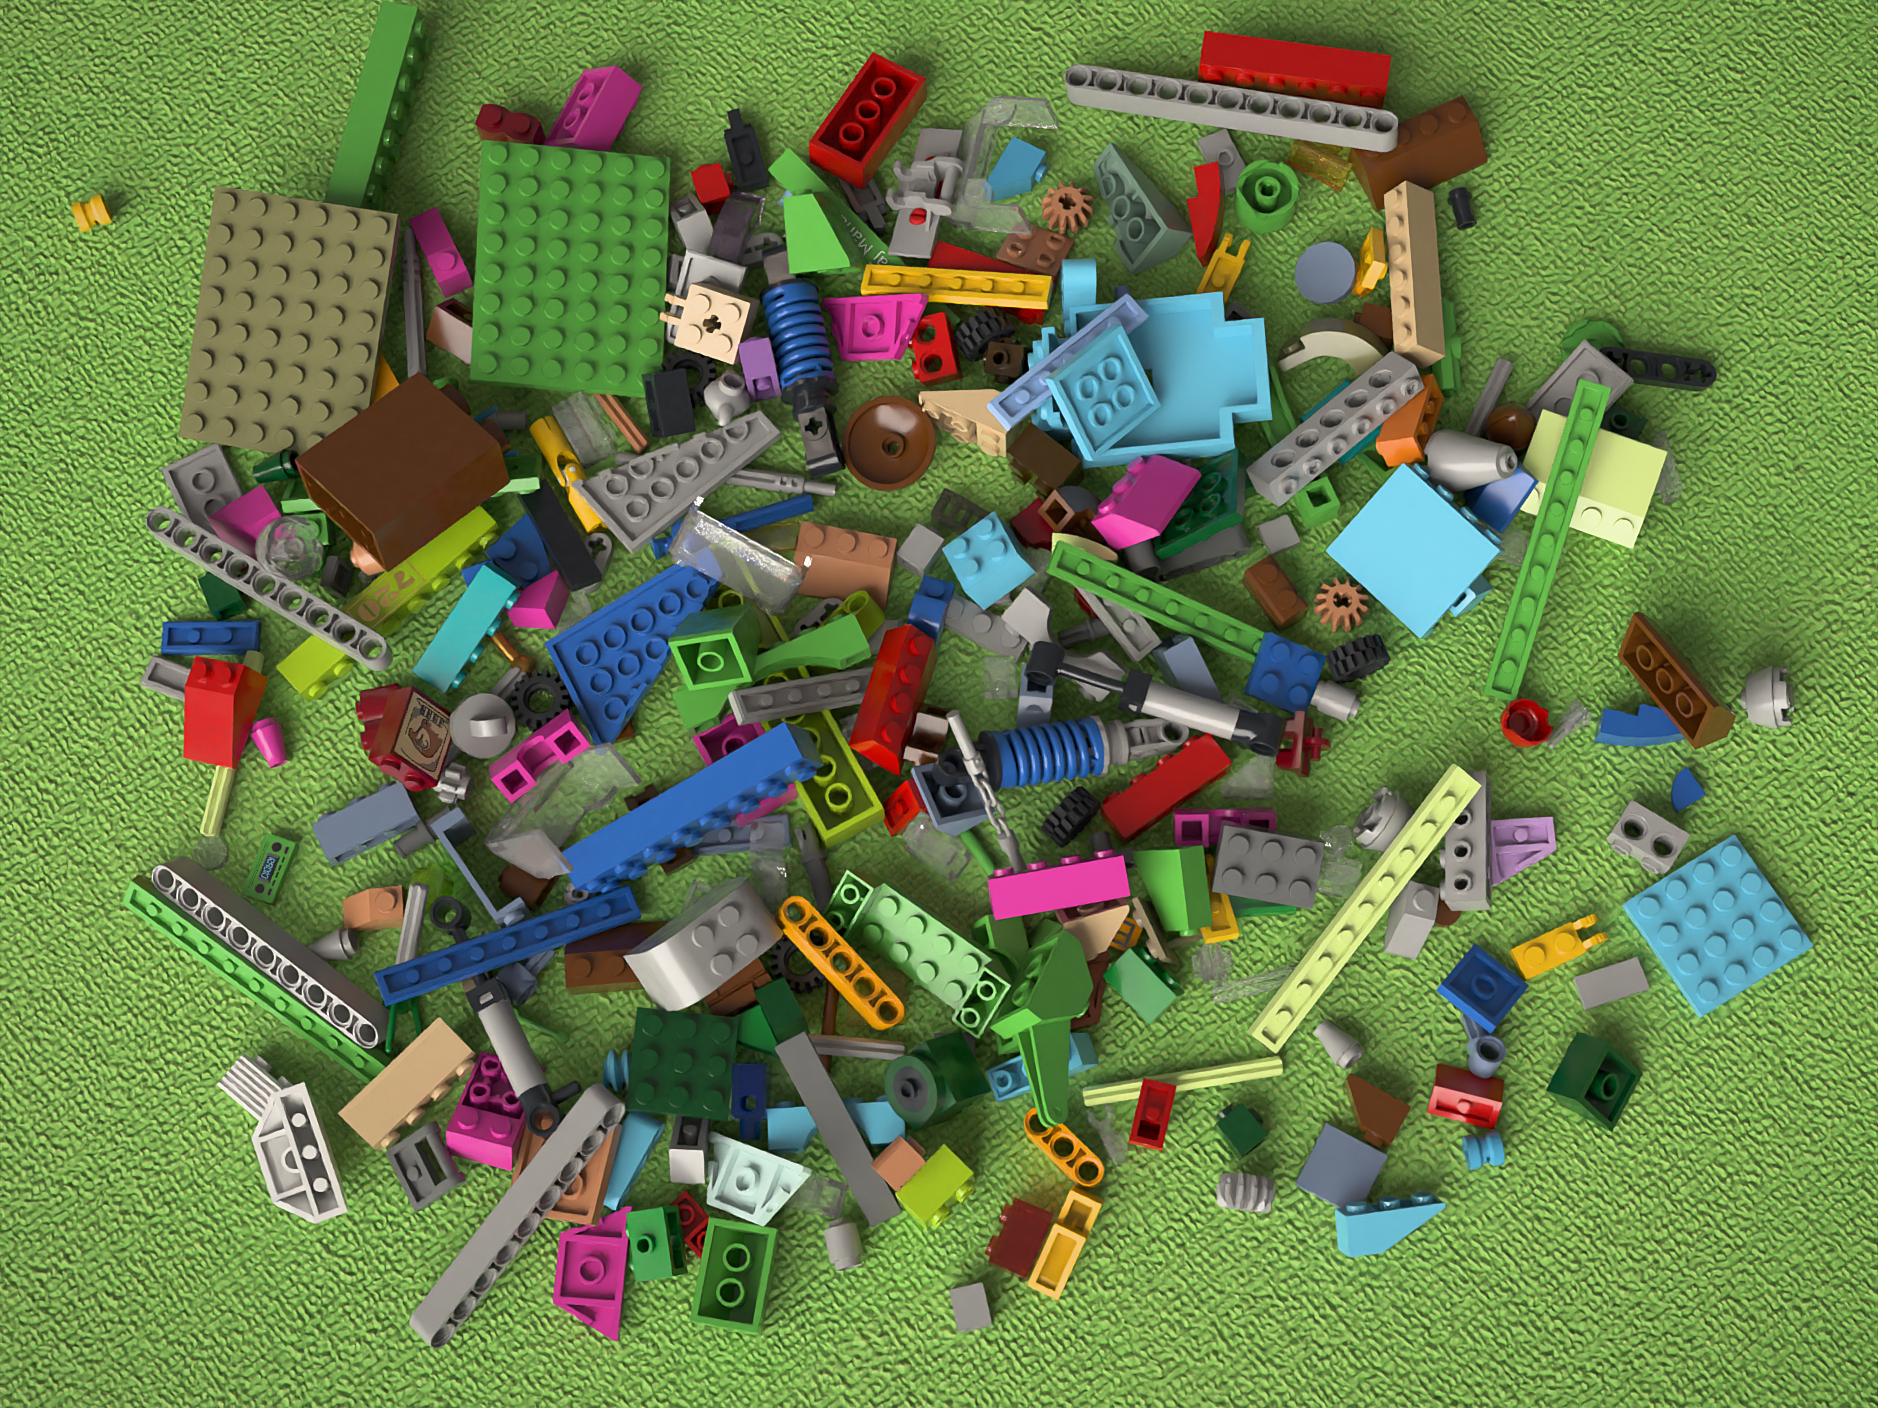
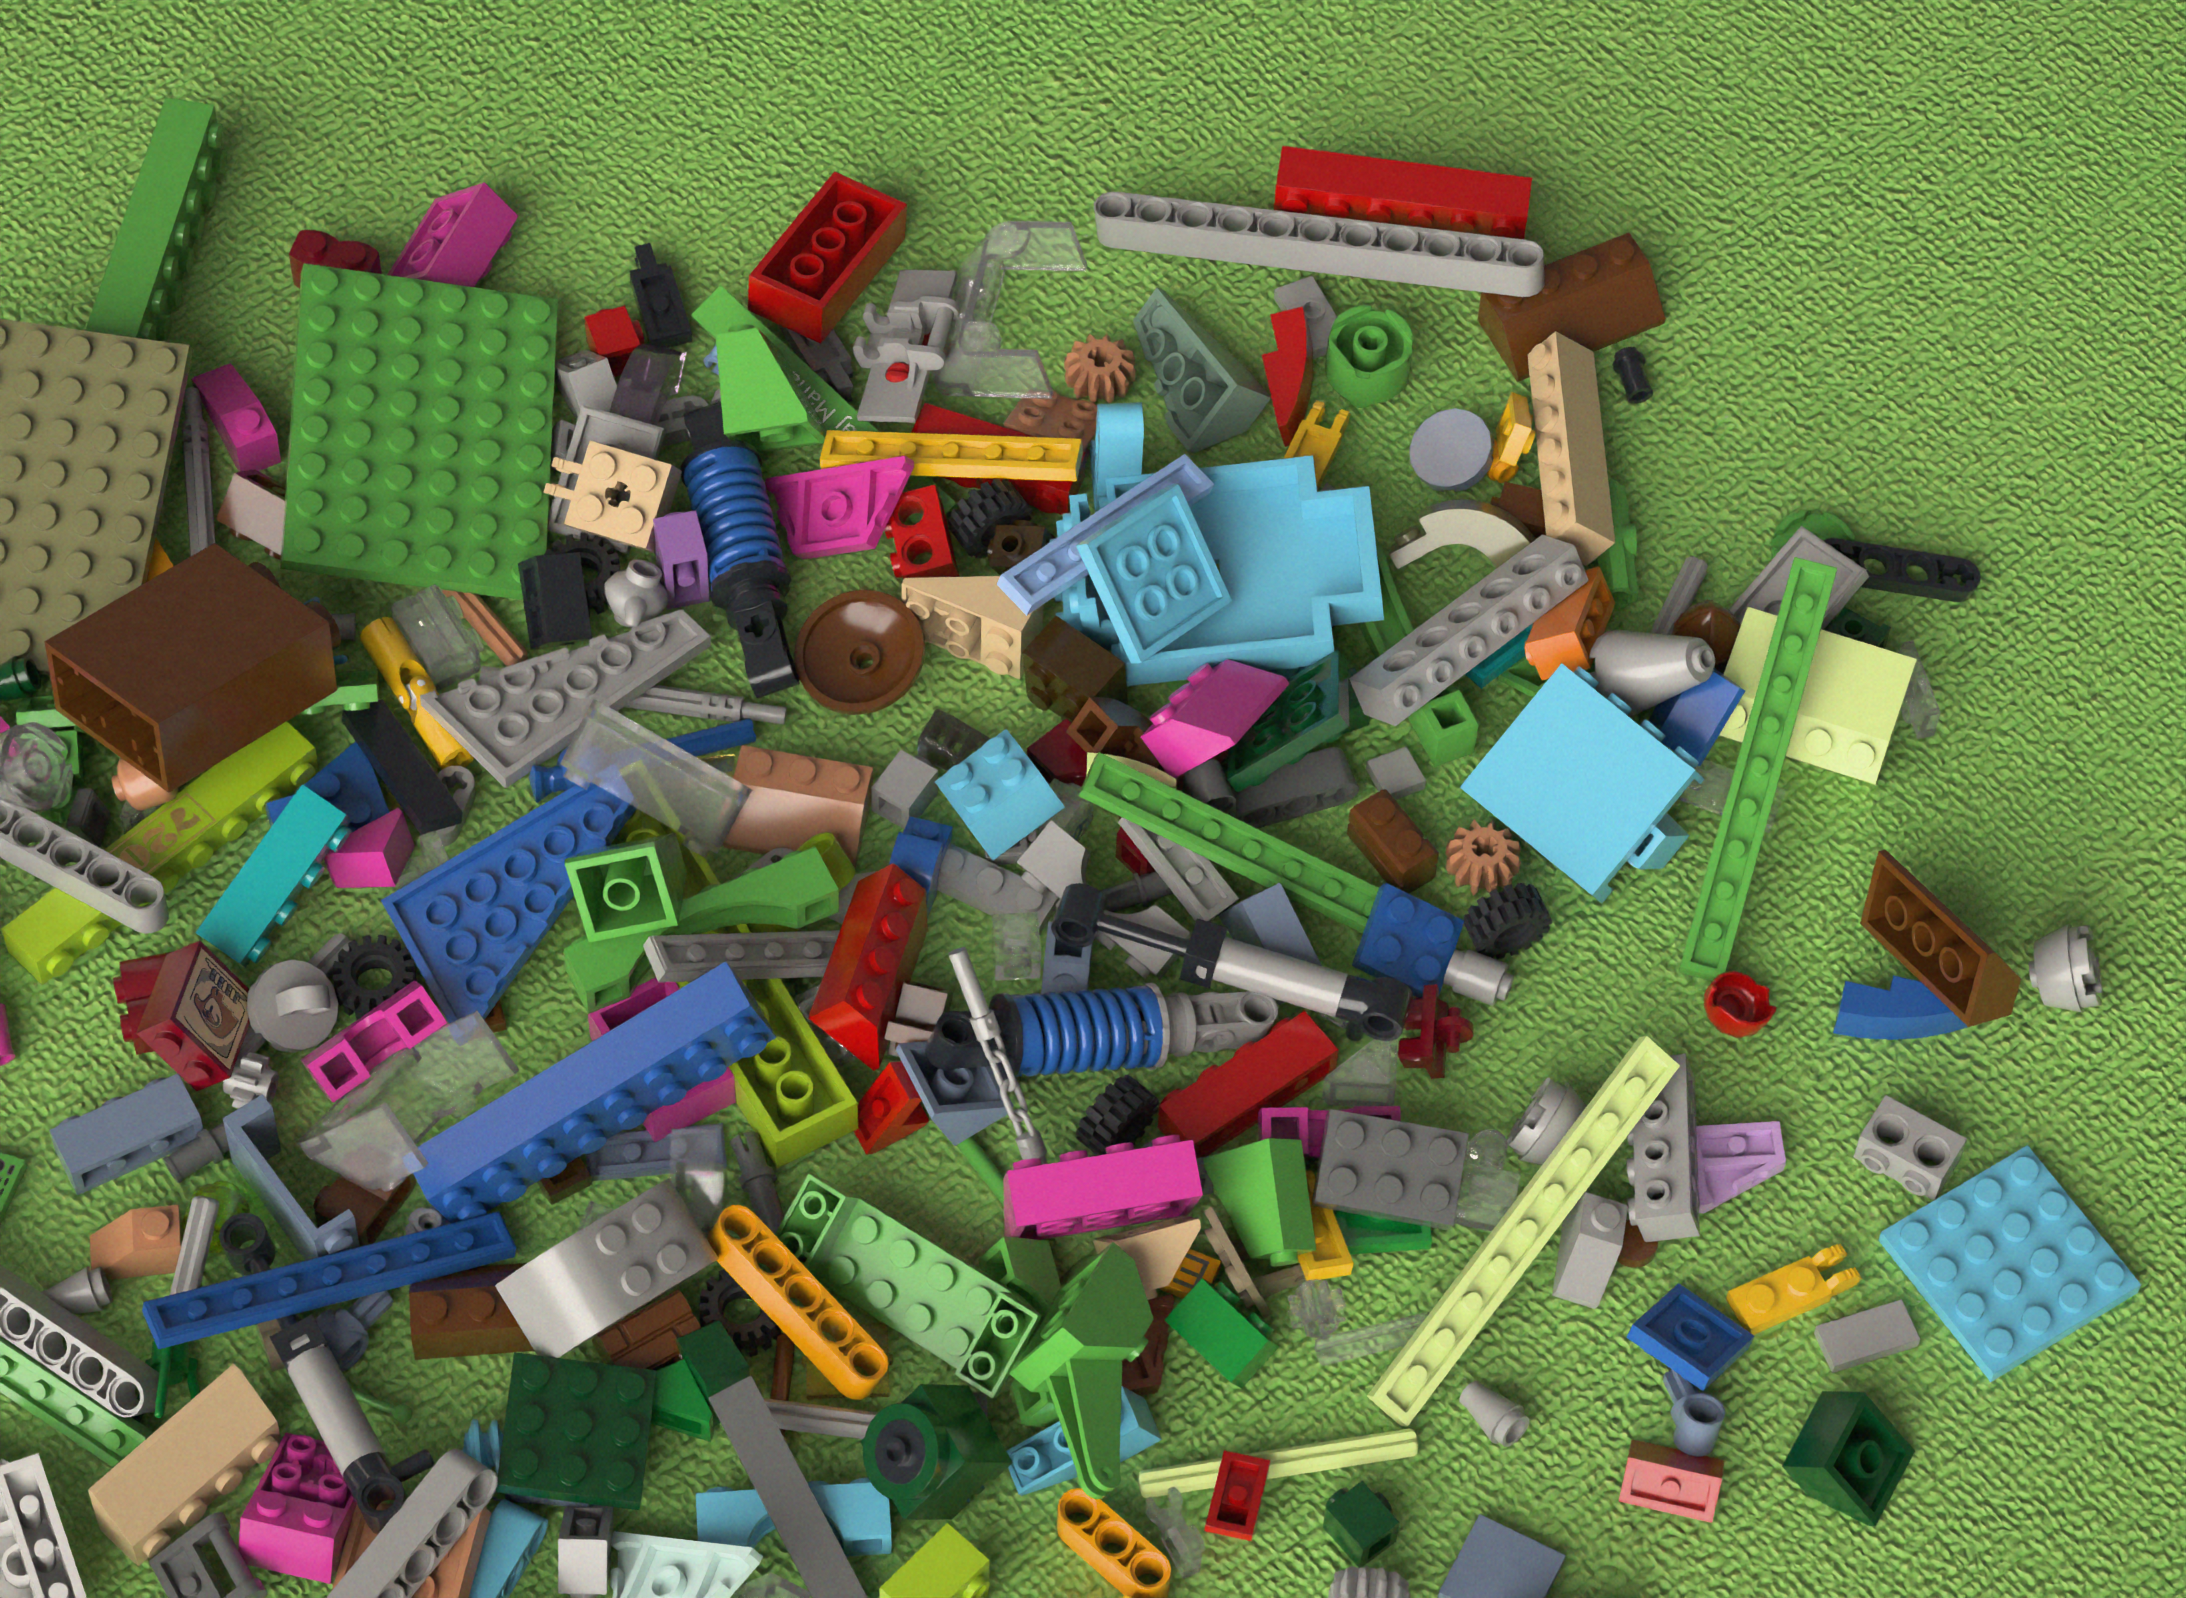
camera: 10 degrees left, 15 degrees down
pearl gold bar [487,630,536,677] -> none
clear blue torso [731,1063,772,1140] -> none
nougat brick [870,1135,927,1191] -> none
clear brick [902,810,973,883] -> none
dark azure slope [983,136,1049,203] -> none
clear yellow tile [1286,139,1353,192] -> none
reddish brown slope [1344,1073,1411,1148] -> none
dark azure wheel [1462,1130,1505,1170] -> none
clear piece [1545,700,1592,749] -> none
blue tile [1671,767,1706,814] -> none

